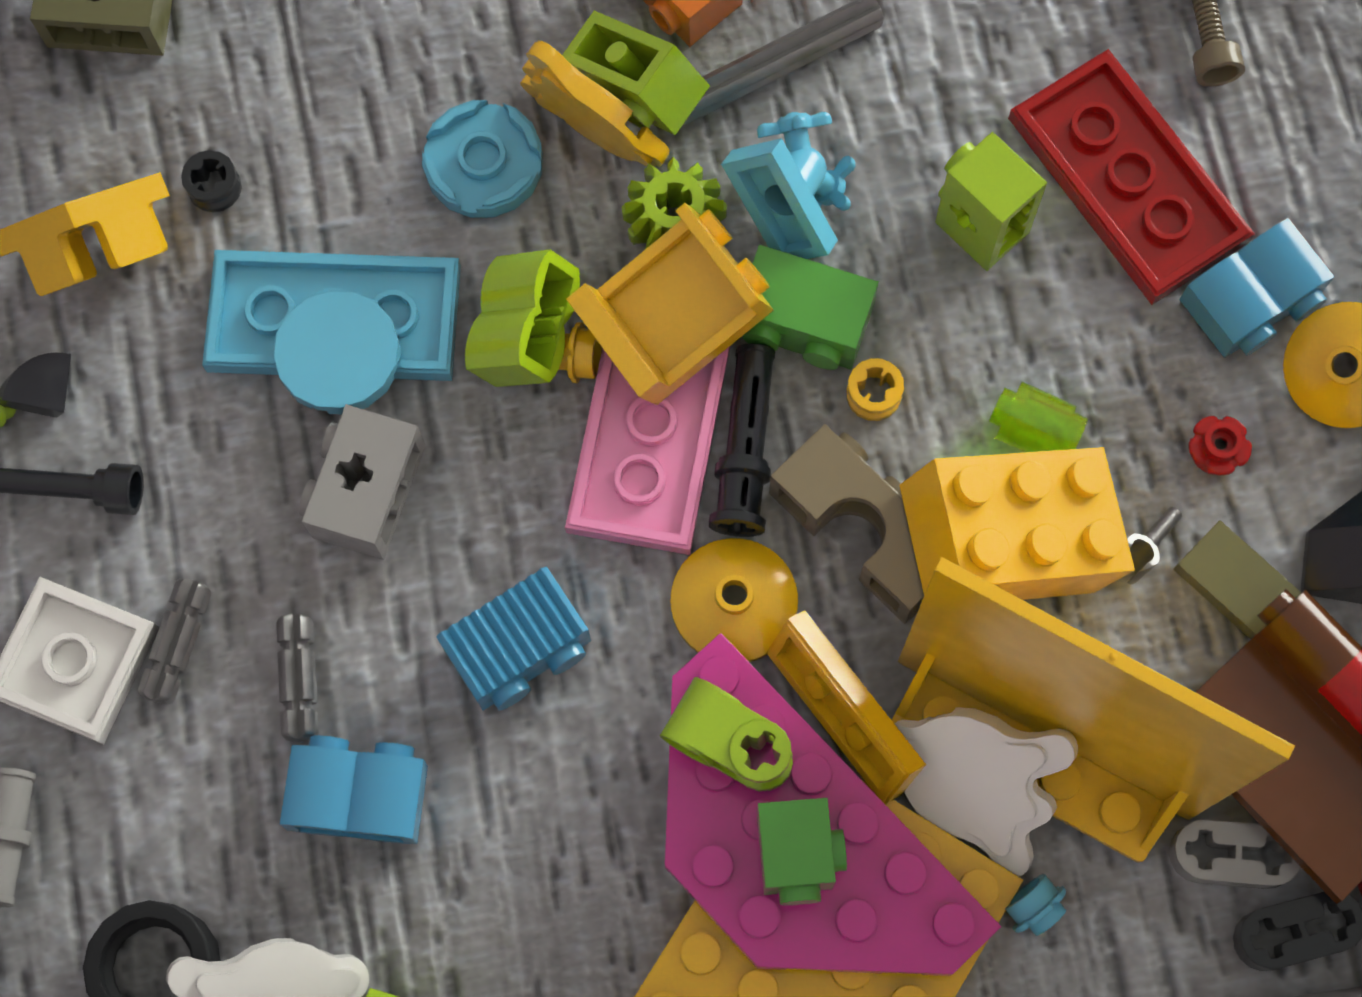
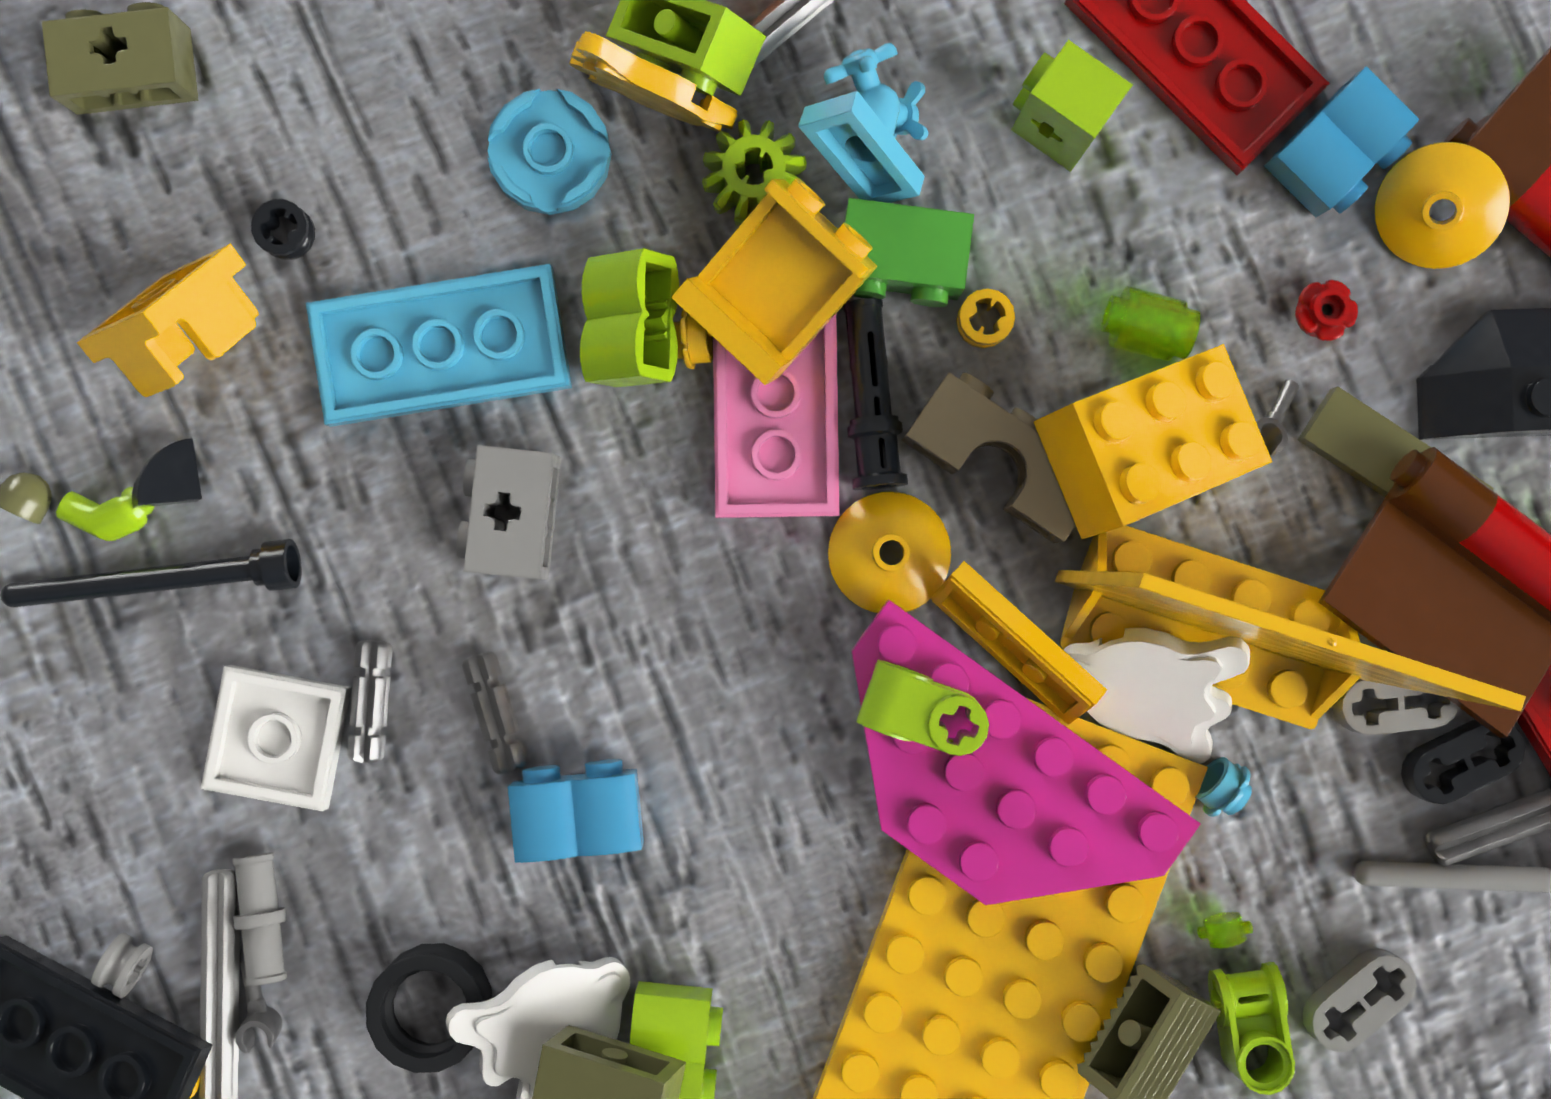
camera: 15 degrees left, 15 degrees up
medium azure tile [273,290,401,415] -> none
dark azure brick [436,566,591,711] -> none
bright green brick [757,798,847,905] -> none

